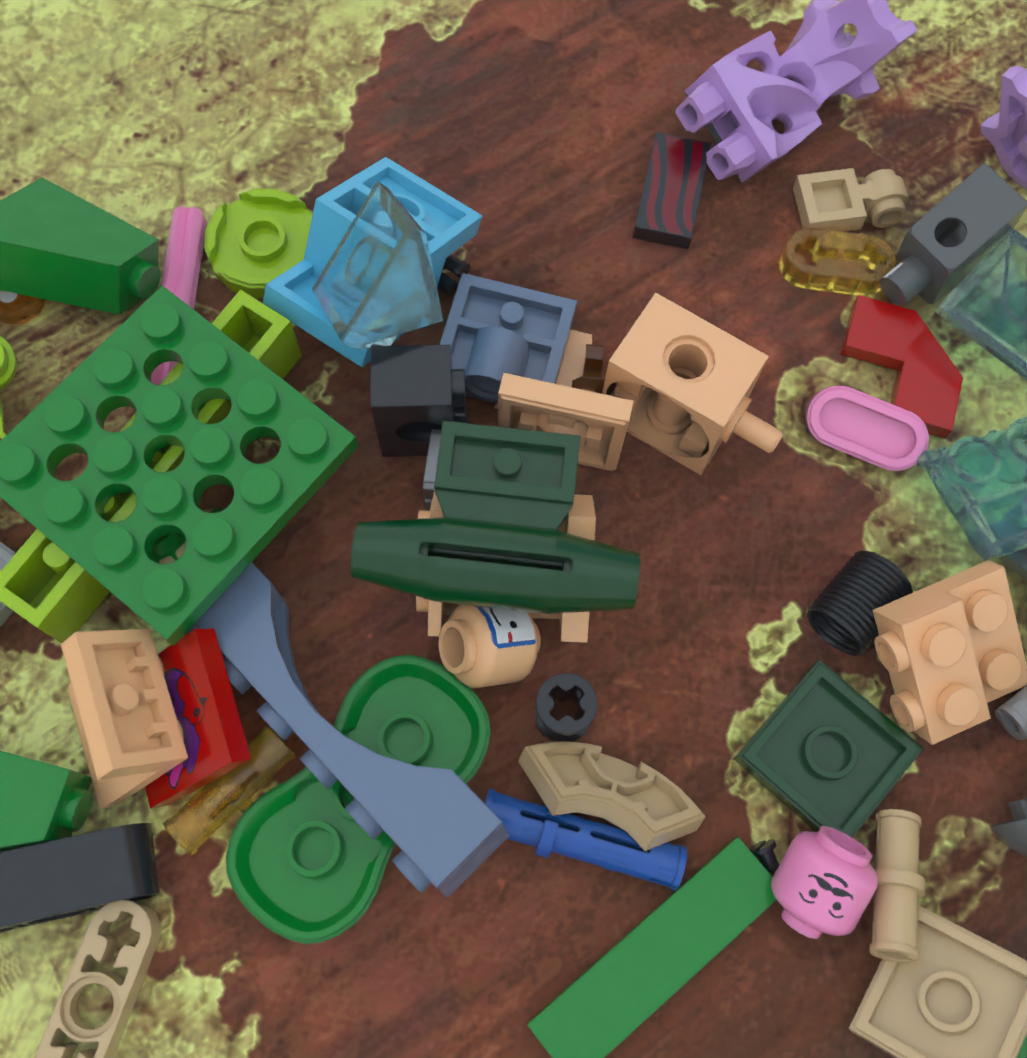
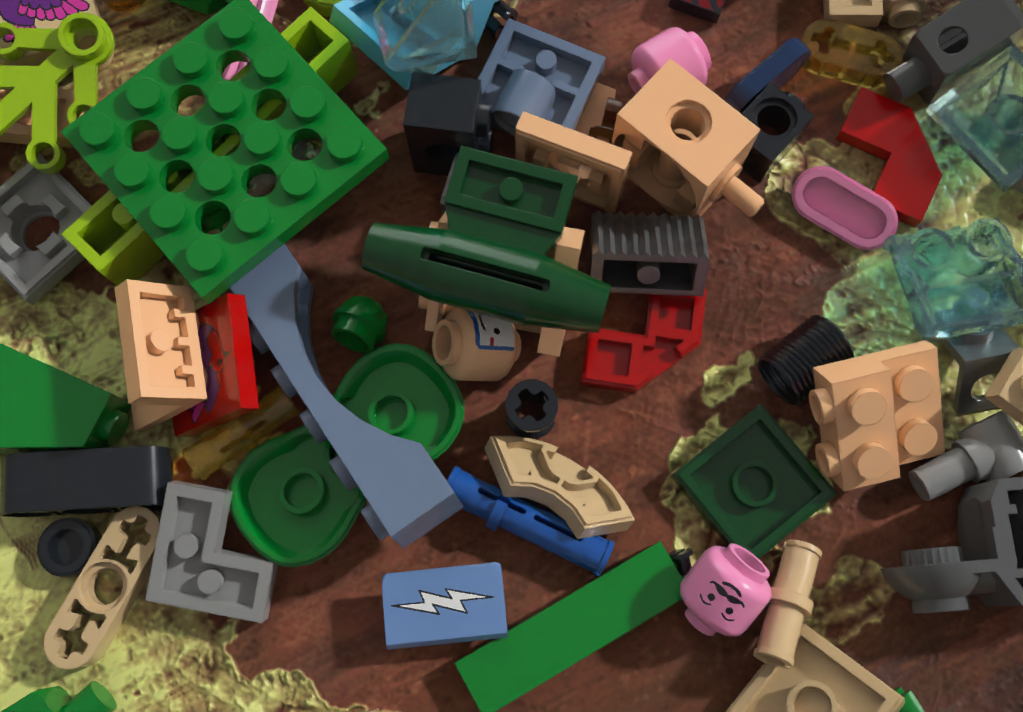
camera: 15 degrees right, 5 degrees up
none -> black tile [37,518,102,577]
none -> light grey plate [145,480,278,623]
none -> green plate [331,296,387,353]
none -> medium blue slope [382,562,508,650]
none -> red tile [580,290,707,394]
none -> flat silver brick [588,210,710,297]
none -> bright pink head [628,27,712,94]
none -> dark blue tile [723,38,812,114]
none -> black brick [742,82,814,183]

